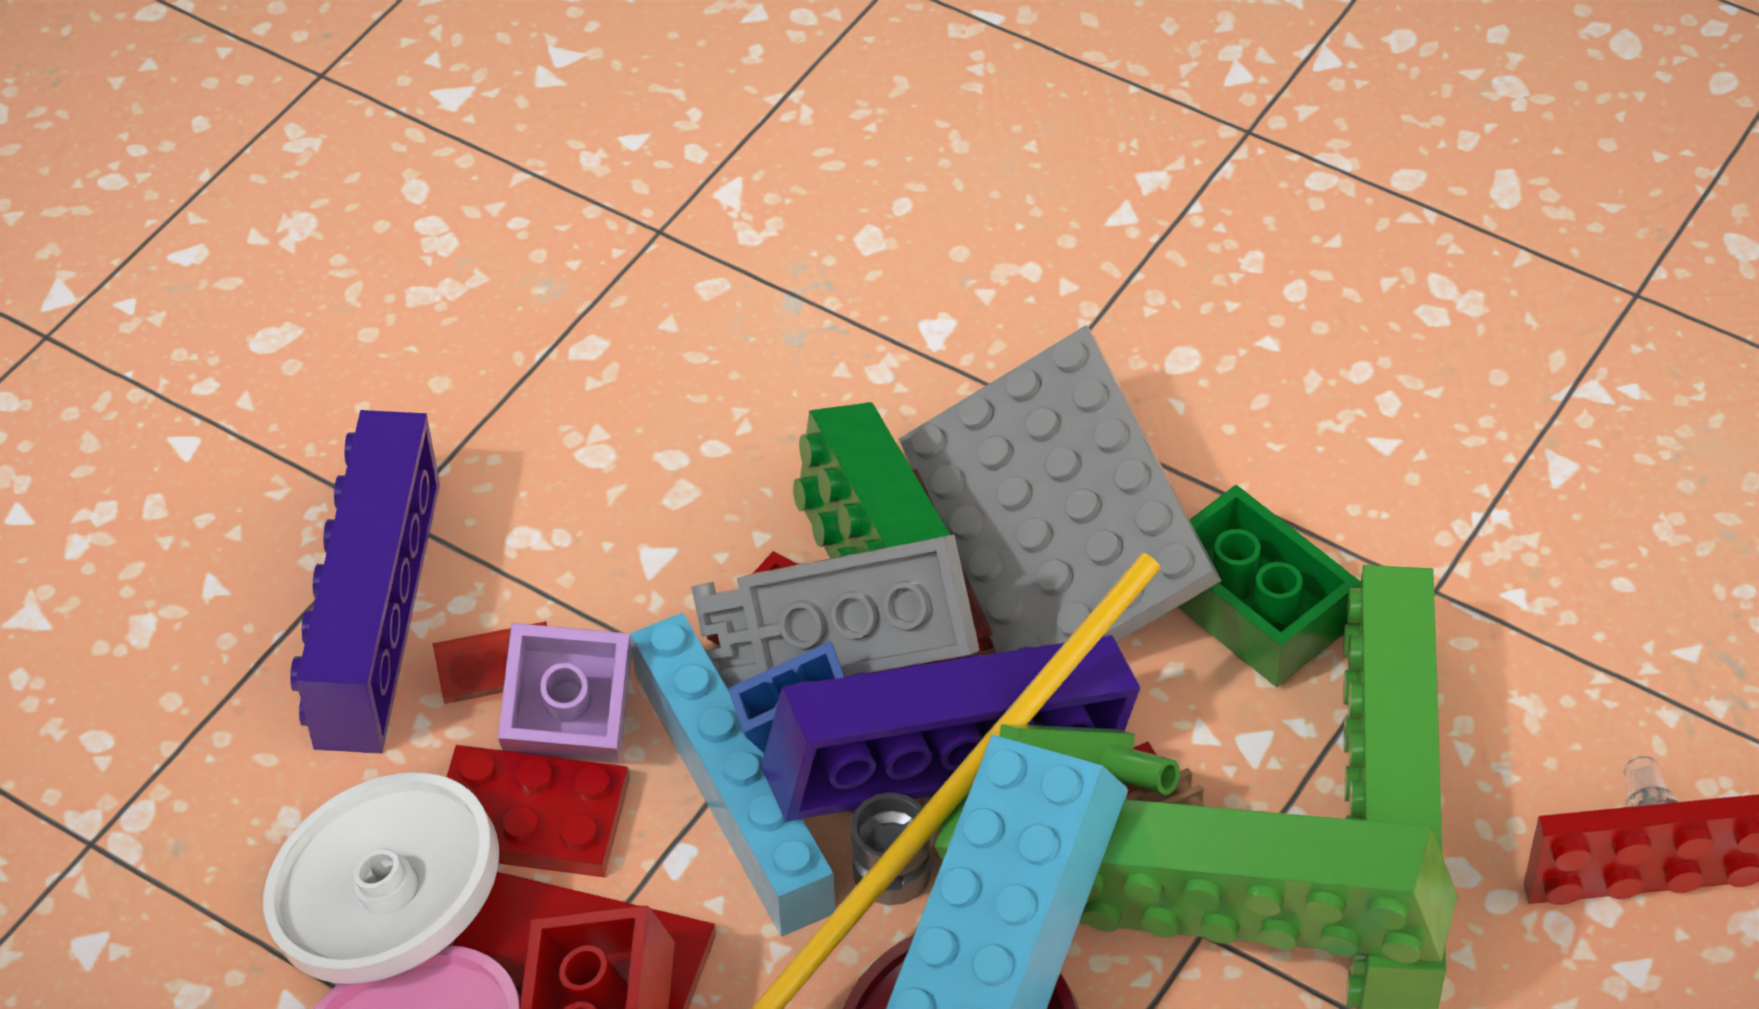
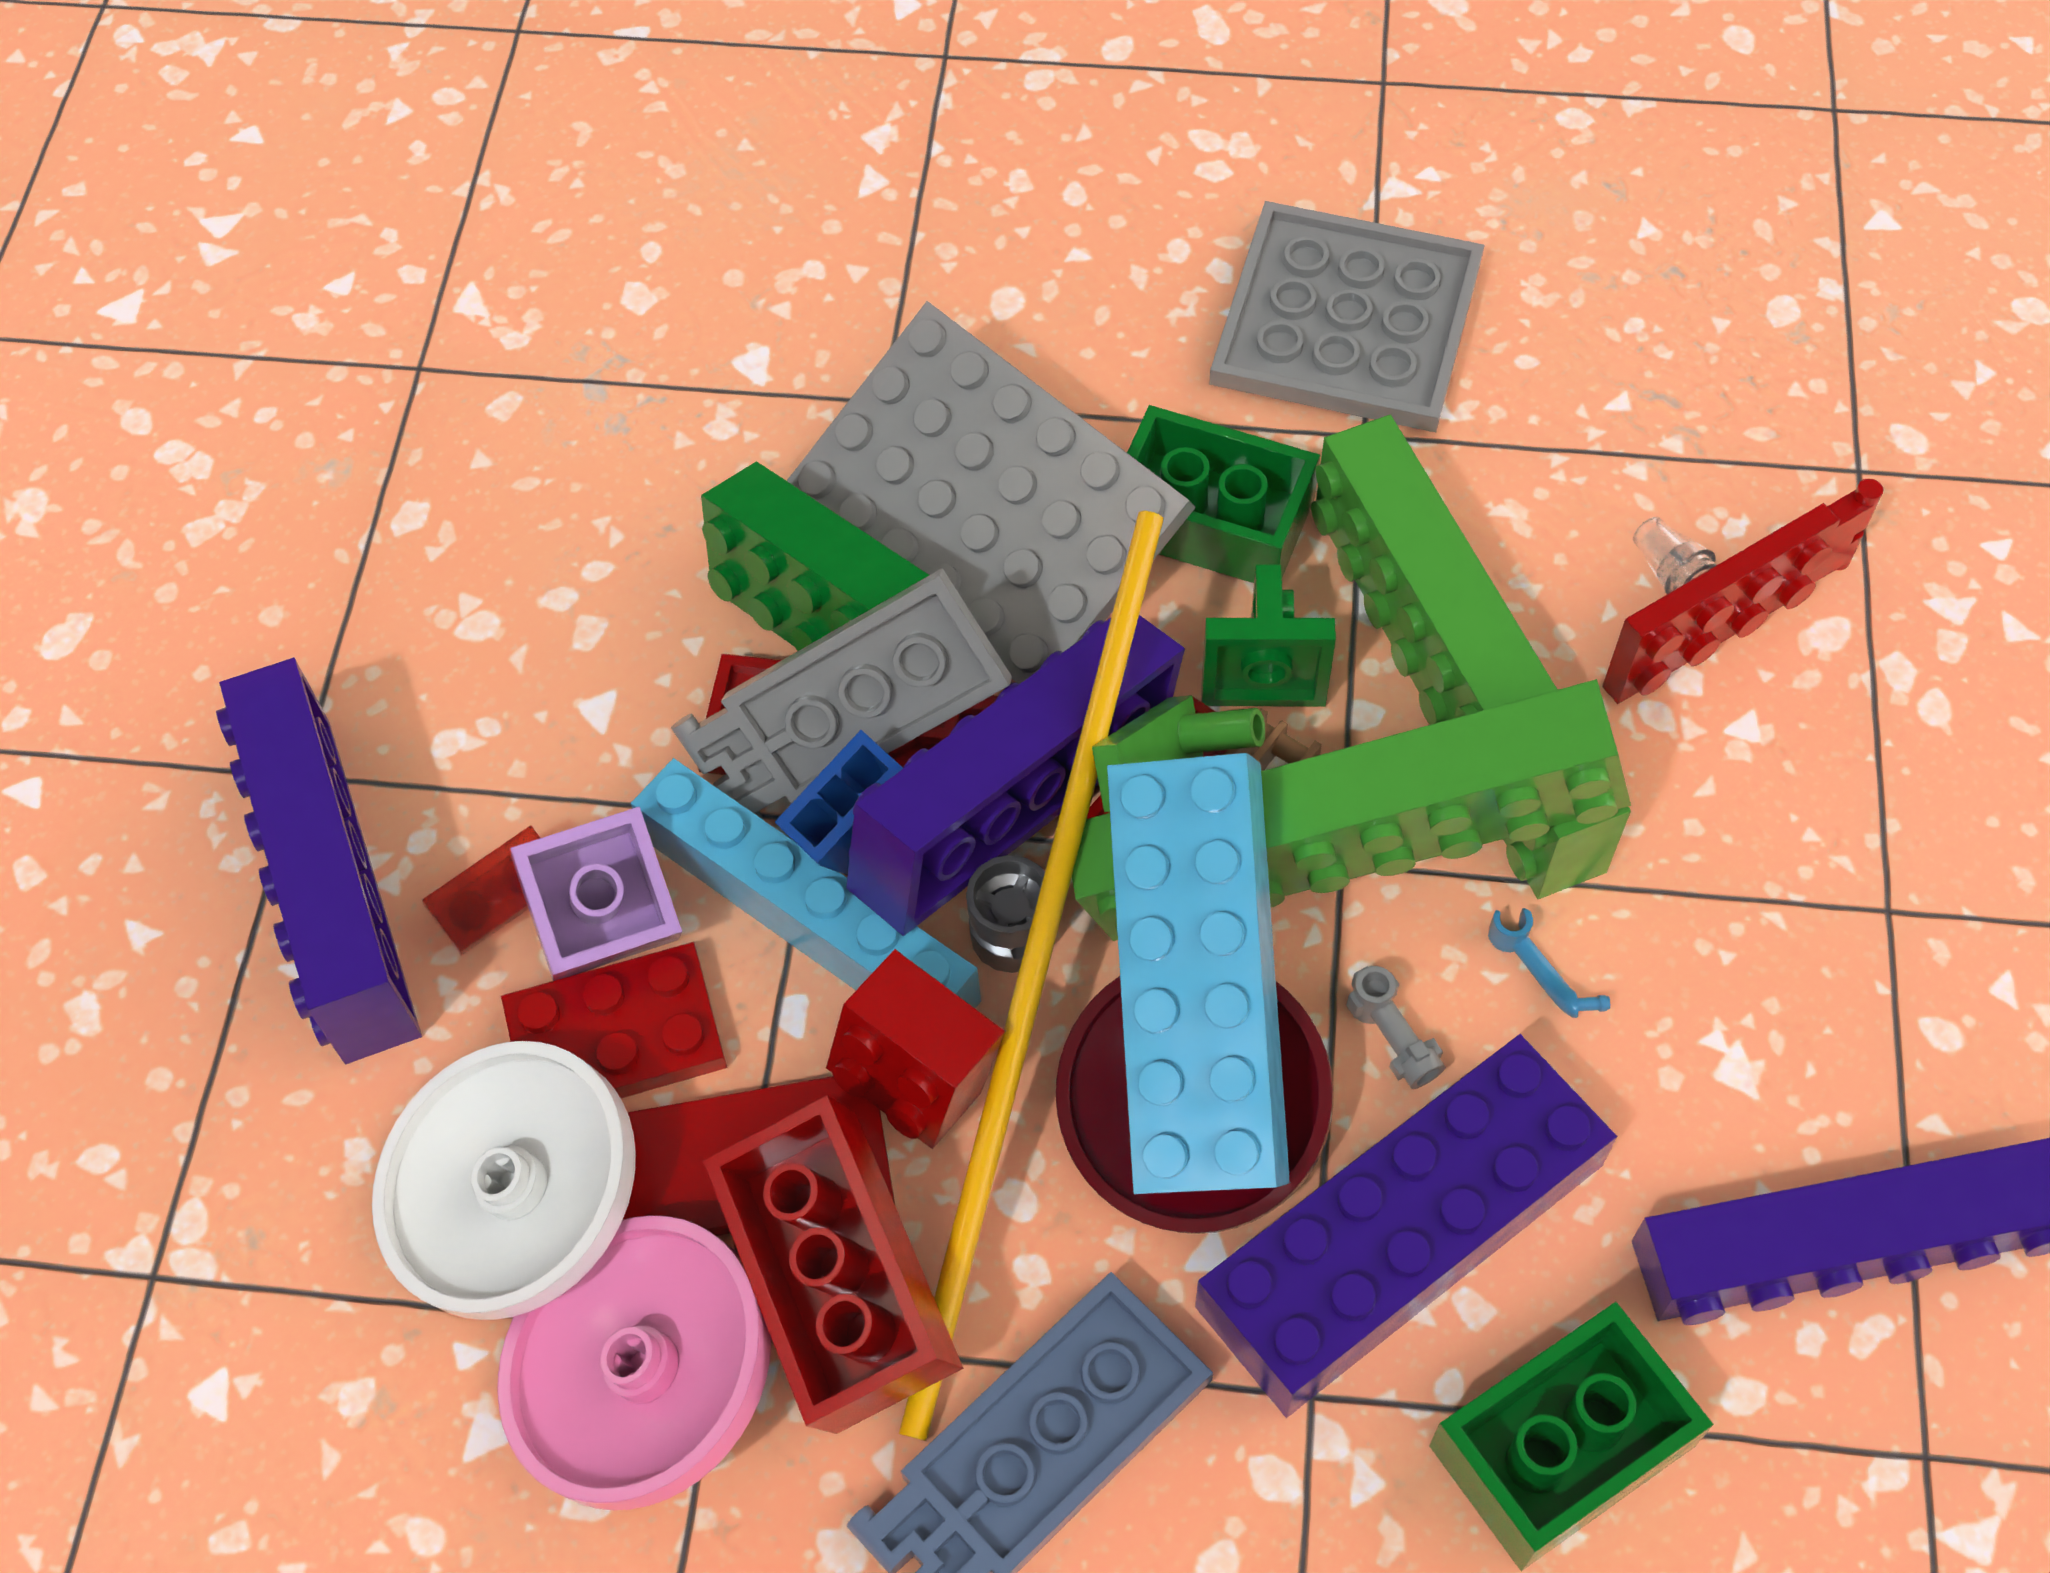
camera: 25 degrees left, 10 degrees up
none -> red brick [826,949,1005,1150]
none -> green bracket [1201,564,1336,707]
none -> light grey plate [1209,201,1485,433]

